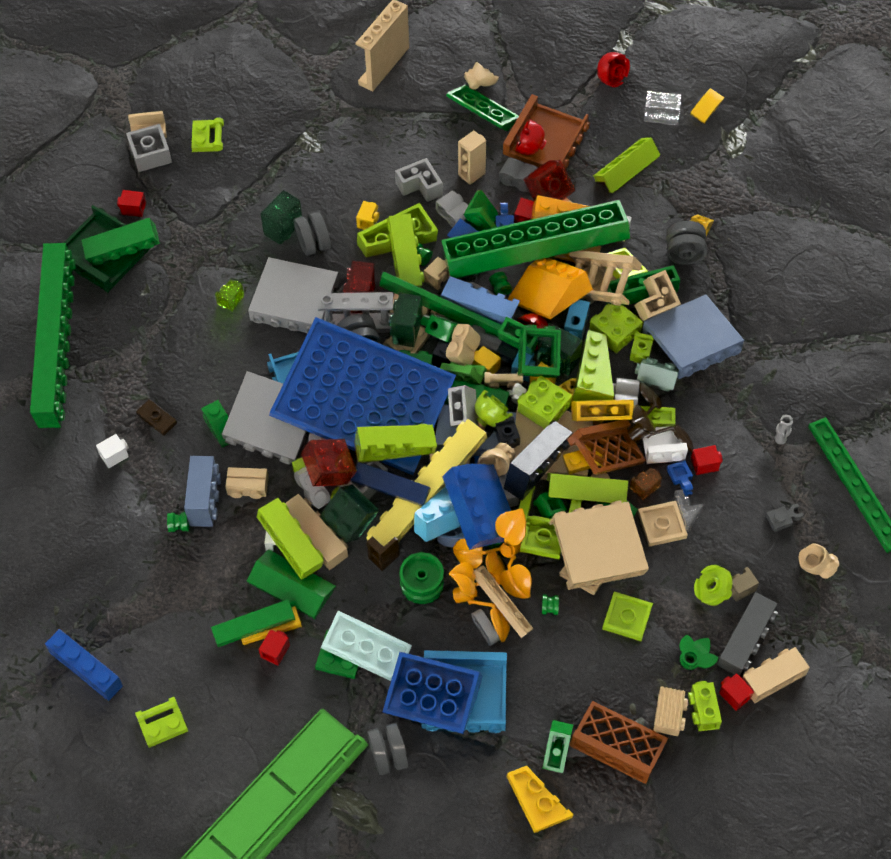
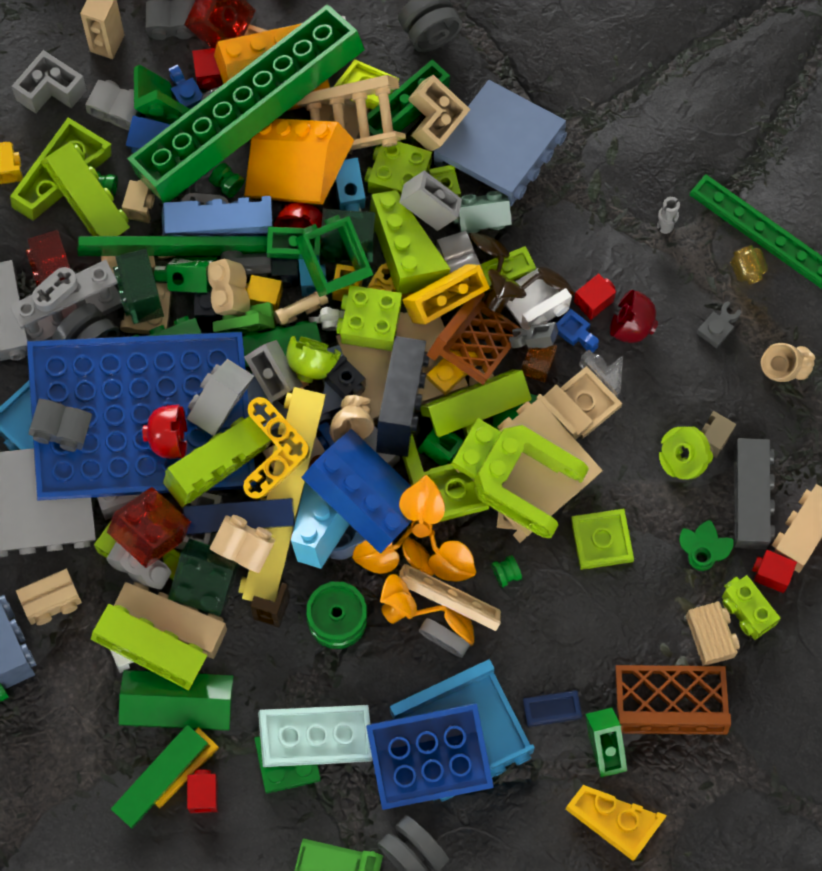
camera: 30 degrees left, 10 degrees up
none -> dark grey brick [29,399,92,452]
none -> light grey beam [32,267,78,312]
none -> red cylinder [142,405,187,459]
none -> light grey brick [187,359,254,436]
none -> tan brick [209,515,275,573]
none -> yellow beam [243,397,310,500]
none -> light grey brick [399,170,462,231]
none -> lime plate [450,418,589,538]
none -> dark grey plate [509,322,558,349]
none -> dark blue tile [522,690,582,727]
none -> tan panel [536,384,593,440]
none -> dark red cylinder [609,290,658,343]
none -> clear yellow head [730,245,768,285]

